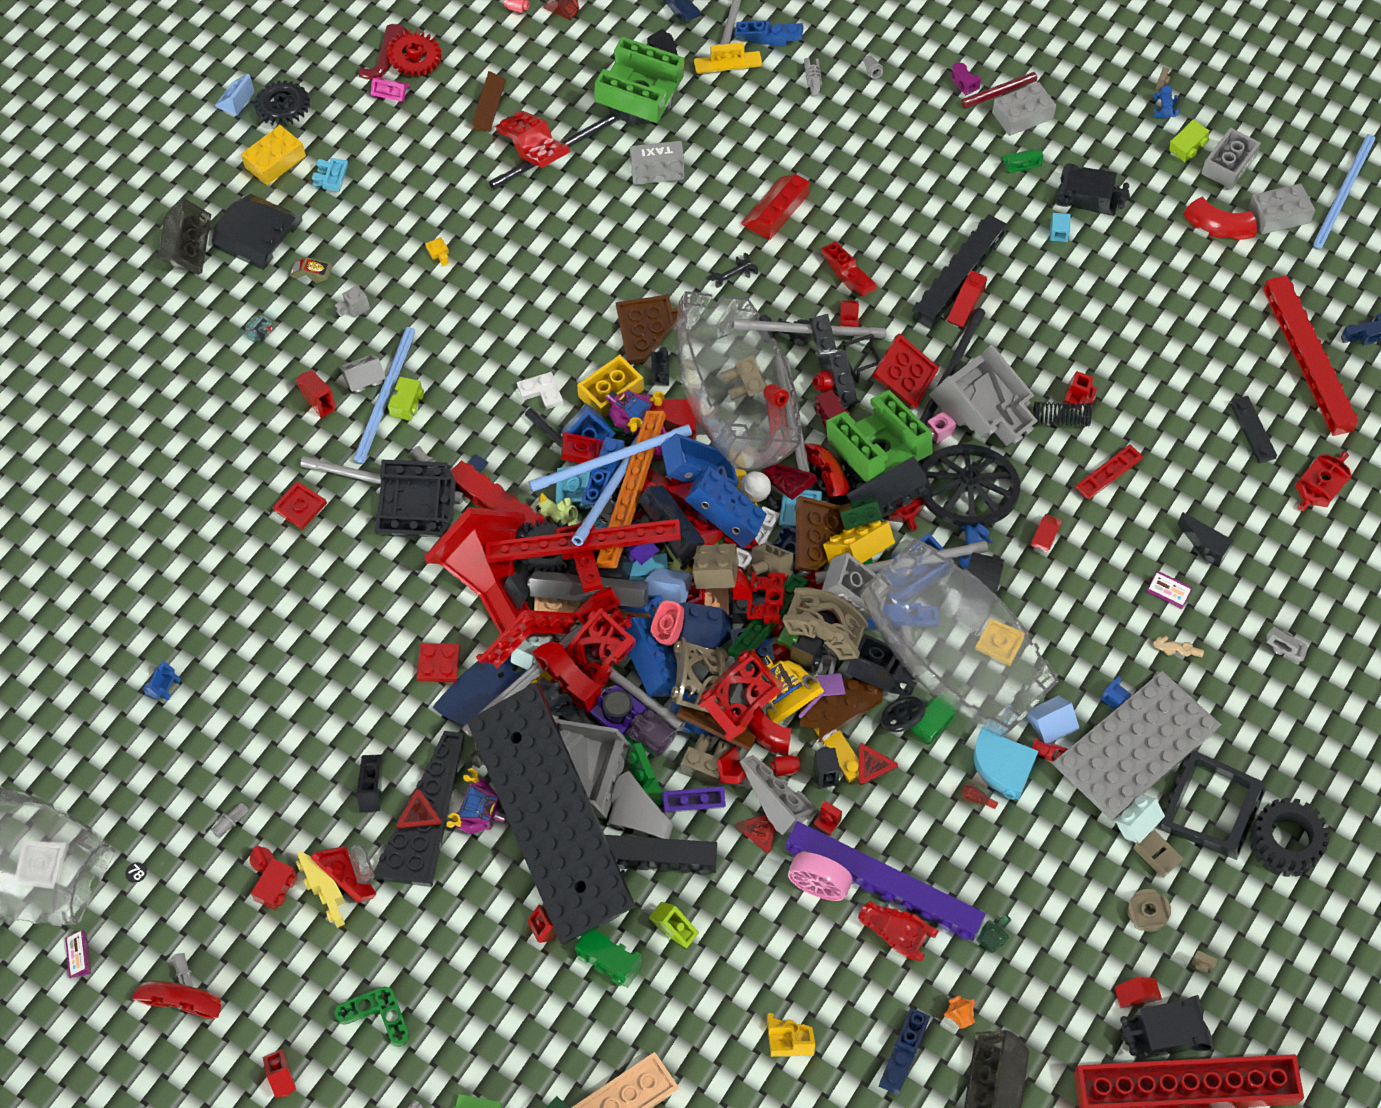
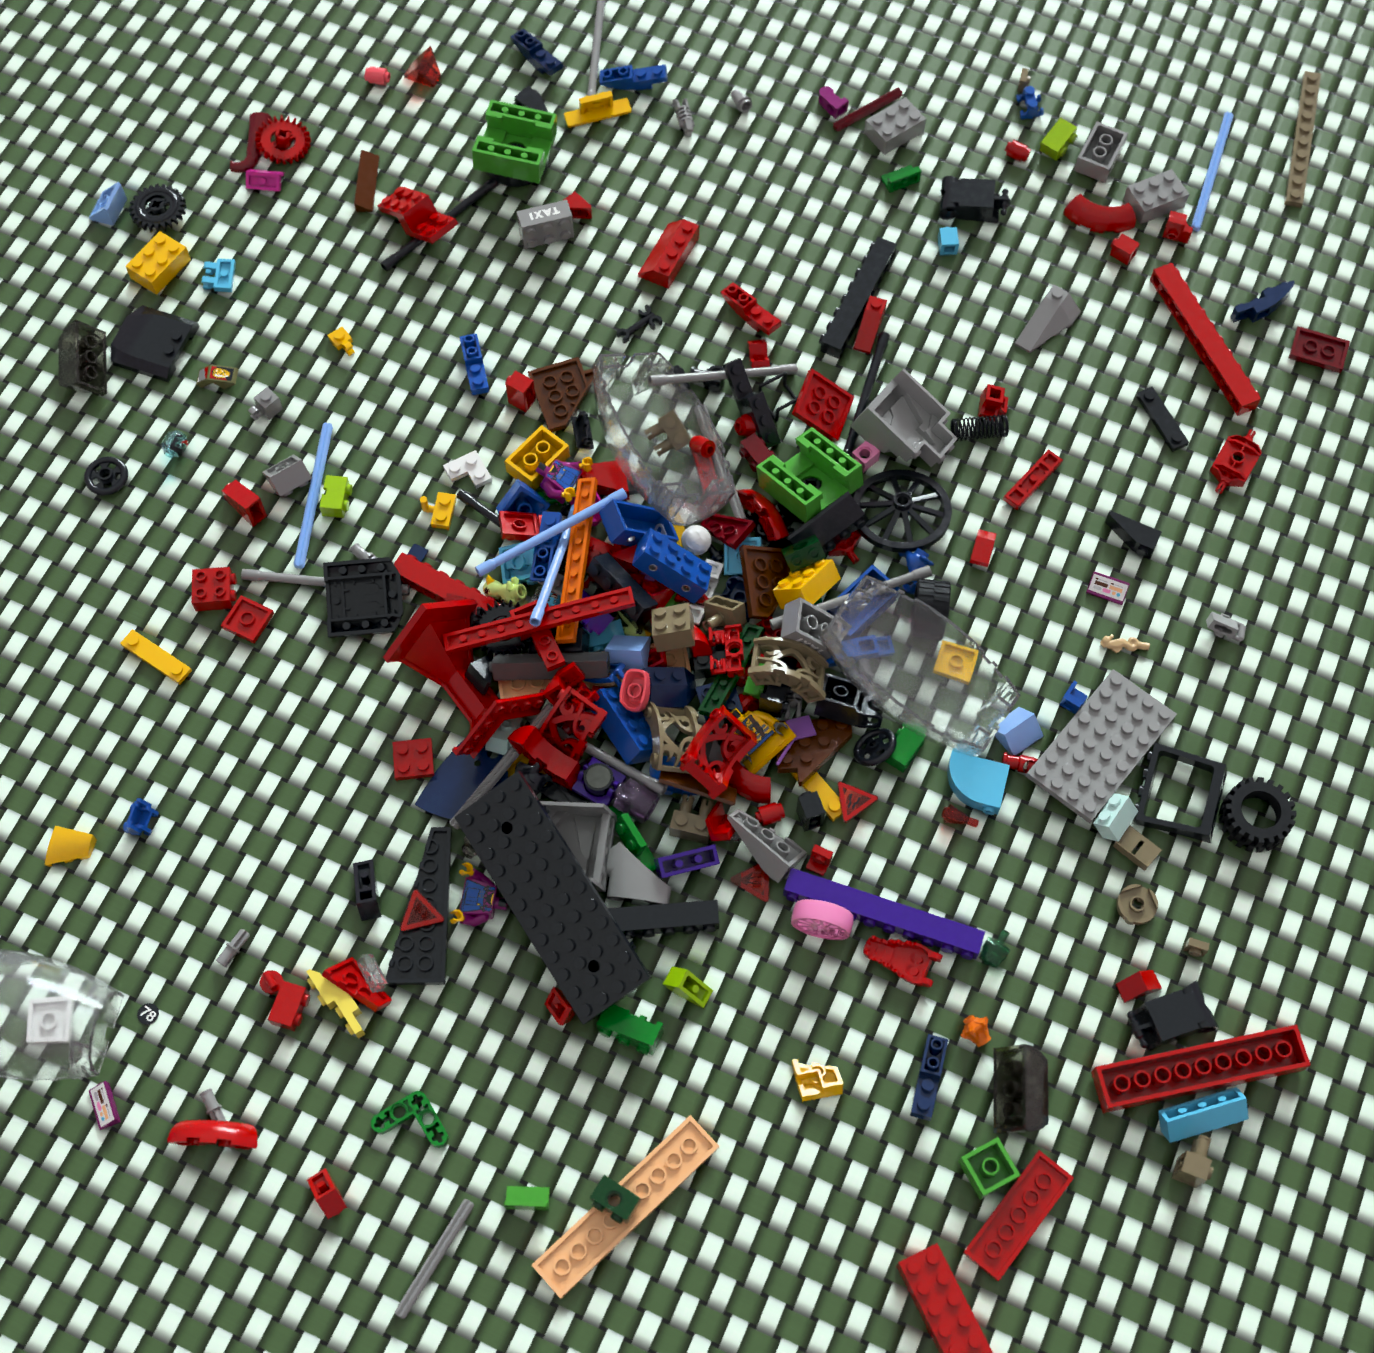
camera: 10 degrees left, 5 degrees up
none -> yellow slope [45,826,97,867]
none -> black plate [84,456,128,496]
none -> yellow plate [120,629,192,685]
none -> red brick [191,567,237,611]
none -> yellow plate [420,492,457,530]
none -> blue slope [460,333,490,396]
none -> red brick [505,370,536,412]
none -> red slope [564,191,592,219]
none -> red brick [1005,140,1031,162]
none -> light grey wedge [1014,285,1081,353]
none -> red brick [1110,233,1140,265]
none -> red brick [1162,211,1193,244]

